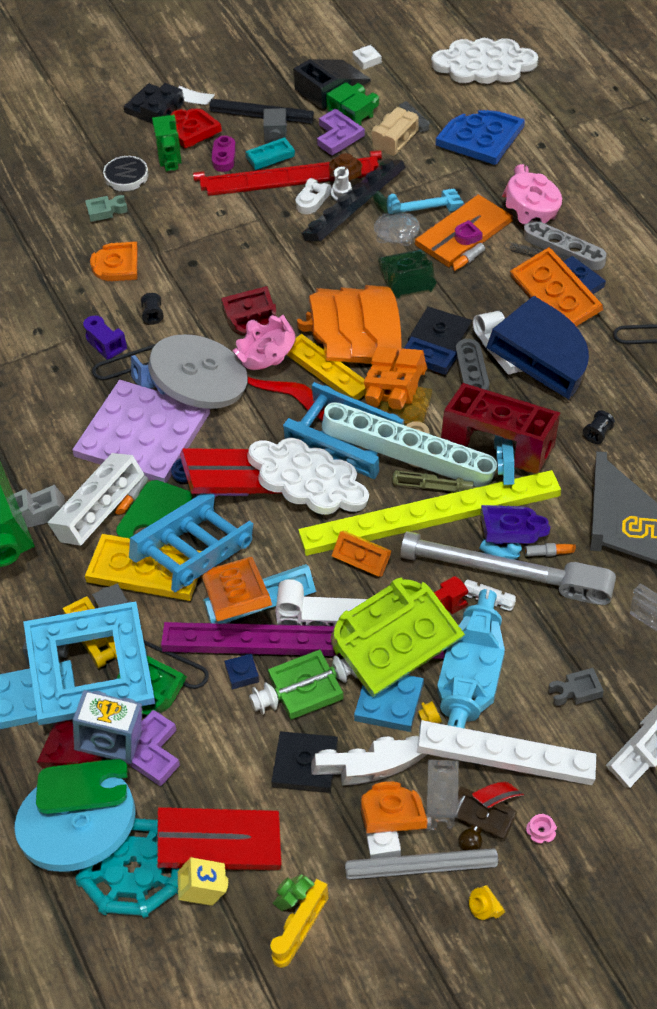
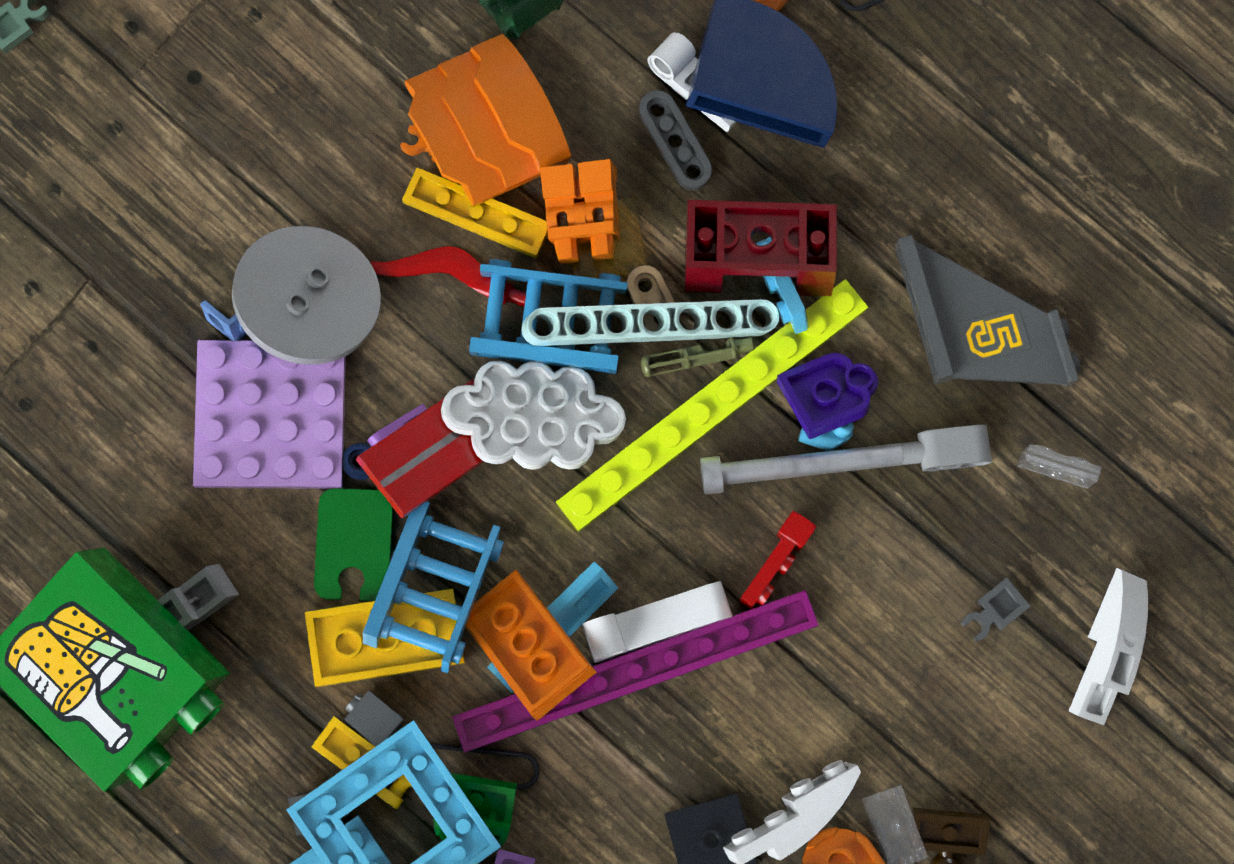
camera: 25 degrees left, 30 degrees up
white brick [48,453,145,546] -> none
dark purple leg [83,315,127,360] -> none
orange tile [90,242,138,281] -> none
black piece [92,343,157,380] -> none
piece [115,475,148,515] -> none
black bush [141,293,164,325] -> none
dark red slope [221,286,276,335] -> none
dark blue plate [224,653,260,690] -> none
bright pink plate [233,315,295,370] -> none
bright green plate [249,650,358,720] -> none
lime plate [331,577,465,697] -> none
orange plate [332,531,392,577] -> none
dark azure plate [354,675,424,732] -> none
dark blue plate [403,337,456,375] -> none
black plate [408,307,473,352] -> none
white plate [417,721,596,785] -> none
yellow plate [418,701,442,724] -> none
medium azure plate [437,589,505,729] -> none
white axle [464,580,516,611] -> none
red sticker [472,782,524,808] -> none
light grey piece [524,543,576,557] -> none
bright pink plate [526,814,556,844] -> none
black bush [583,410,615,444] -> none

